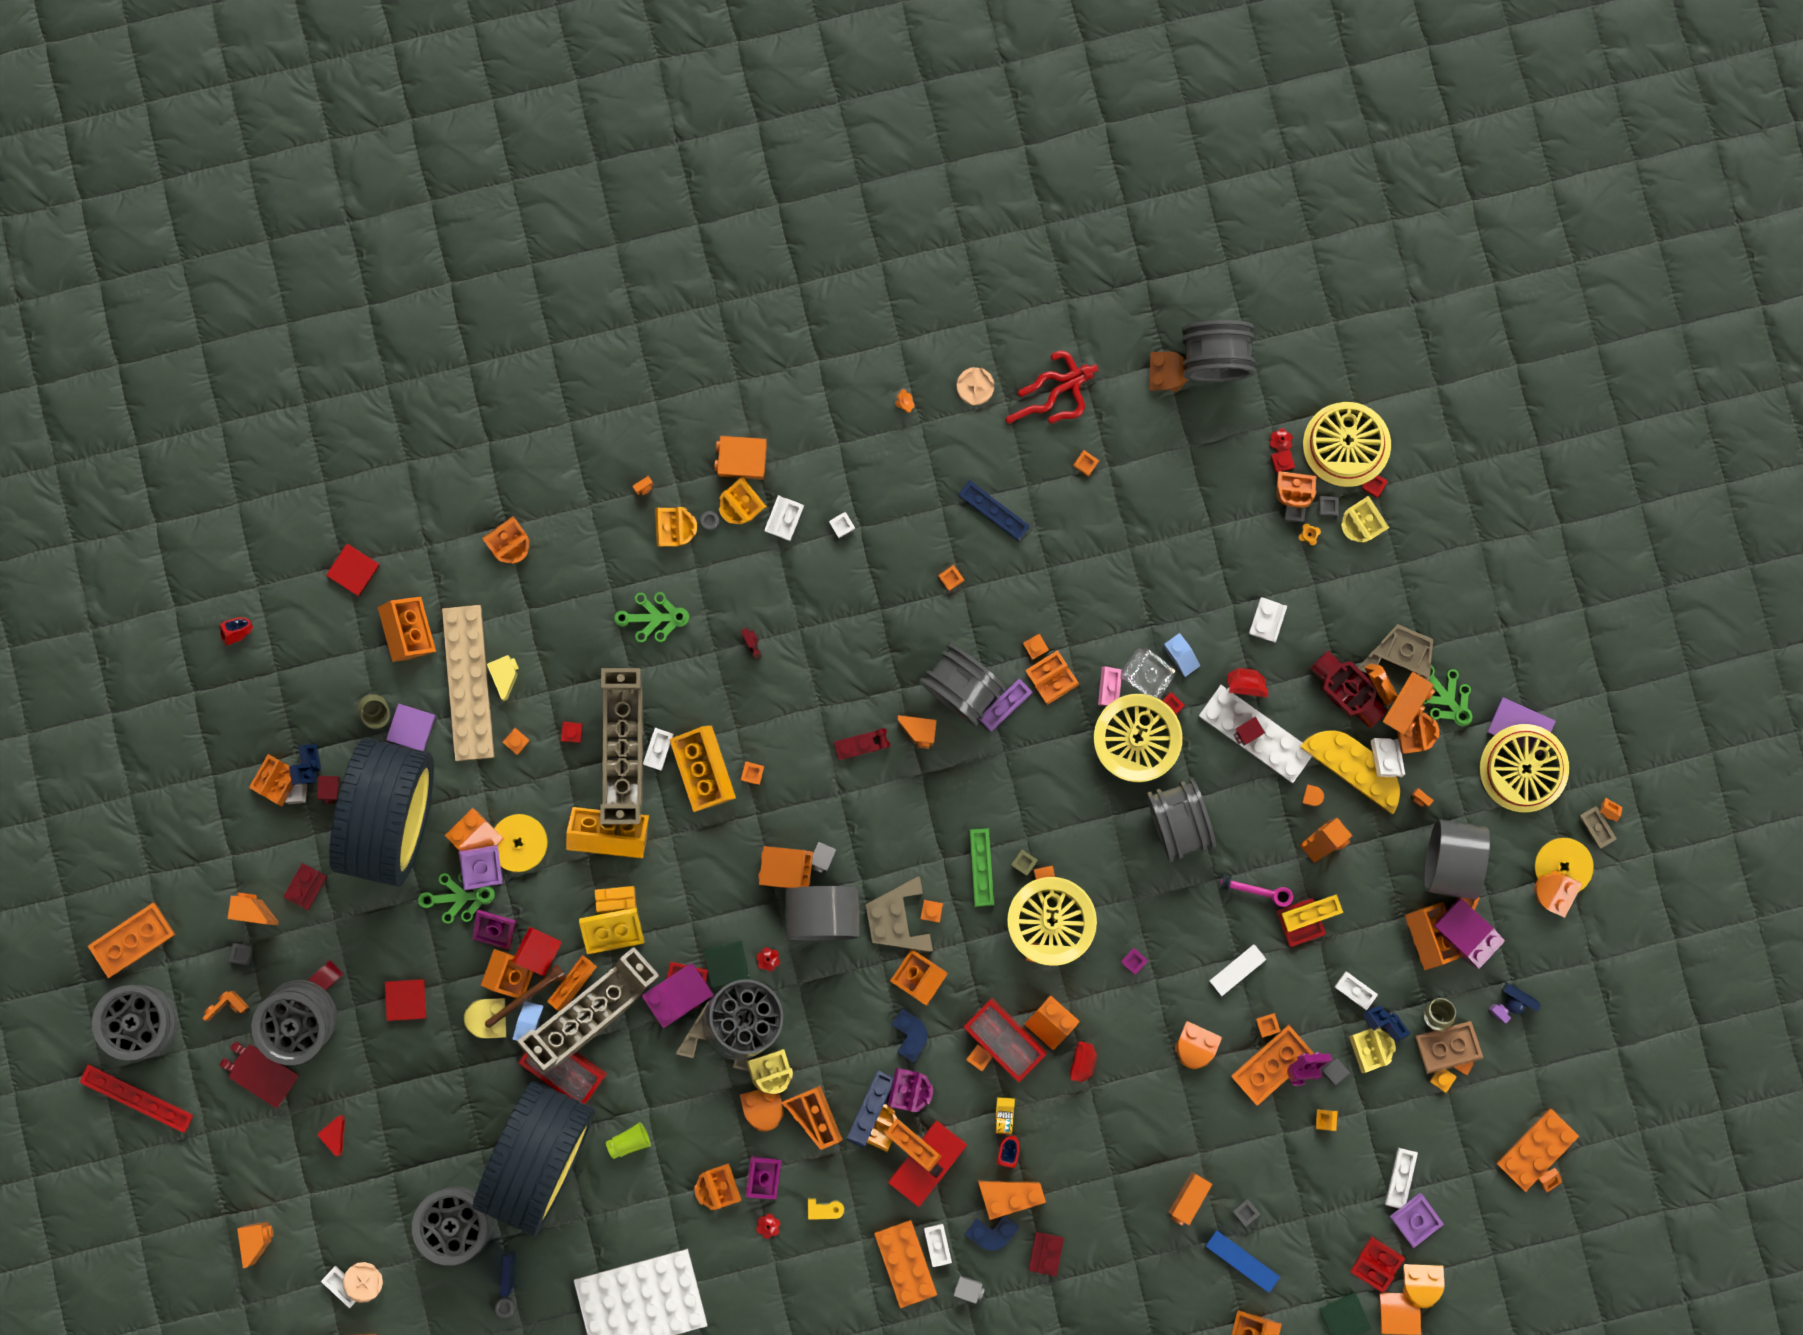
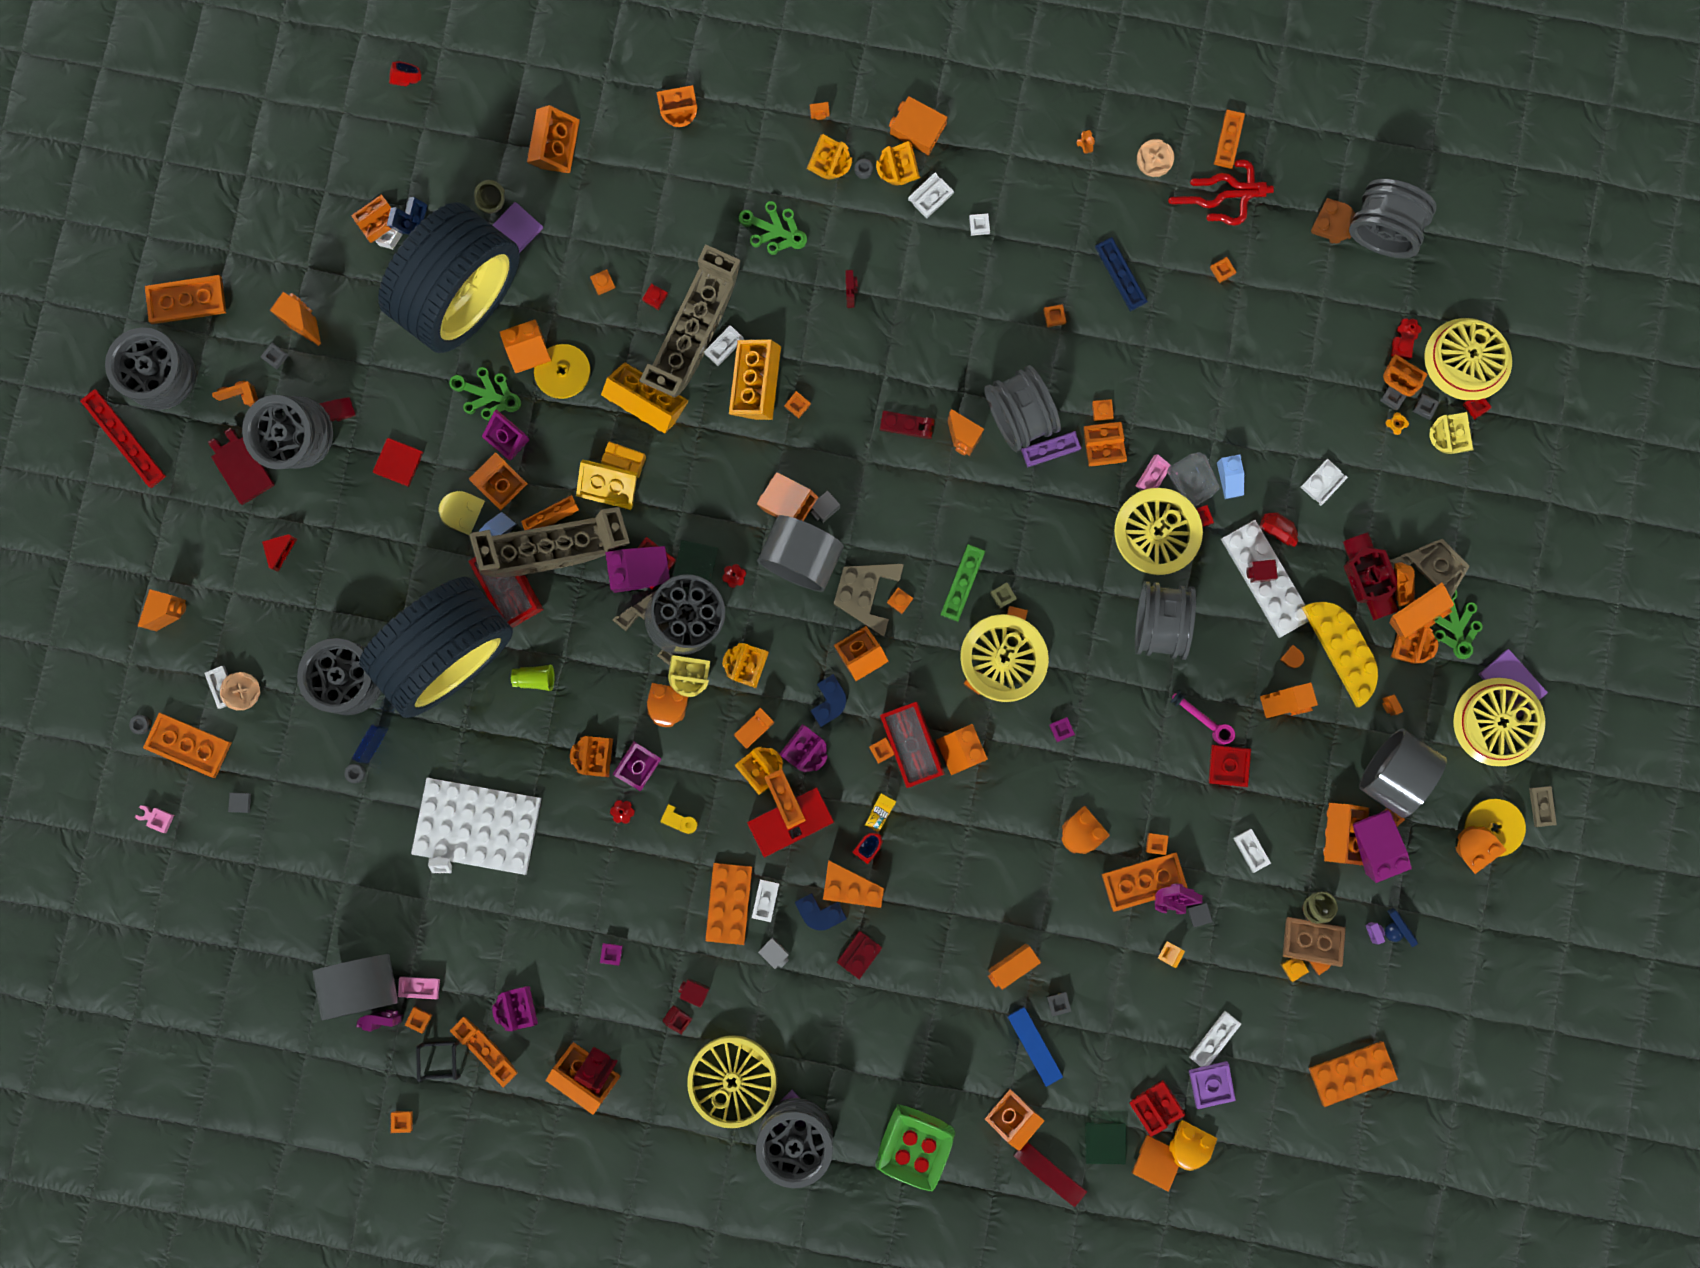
camera: 30 degrees right, 0 degrees up
dark red plate [283,863,328,910] -> none
red tile [326,544,380,596] -> none
tan plate [442,605,495,761] -> none
medium lavender tile [459,845,503,890] -> none
reddish brown piece [485,965,566,1028] -> none
light yellow slope [487,655,519,701] -> none
red tile [512,927,562,977] -> none
orange wedge [781,1086,843,1150] -> none
dark blue tile [846,1070,894,1148] -> none
red slope [1069,1041,1097,1082] -> none
white tile [1209,944,1266,996] -> none
yellow plate [1281,894,1343,932] -> none
light yellow slope [1349,1028,1396,1073] -> none
dark blue plate [1363,1006,1411,1042] -> none
white plate [1371,738,1405,777] -> none
orange plate [1539,1168,1562,1193] -> none
orange plate [1600,798,1623,822] -> none
none -> light orange slope [722,643,769,688]
none -> orange bracket [734,707,774,748]
none -> orange plate [1213,110,1245,169]

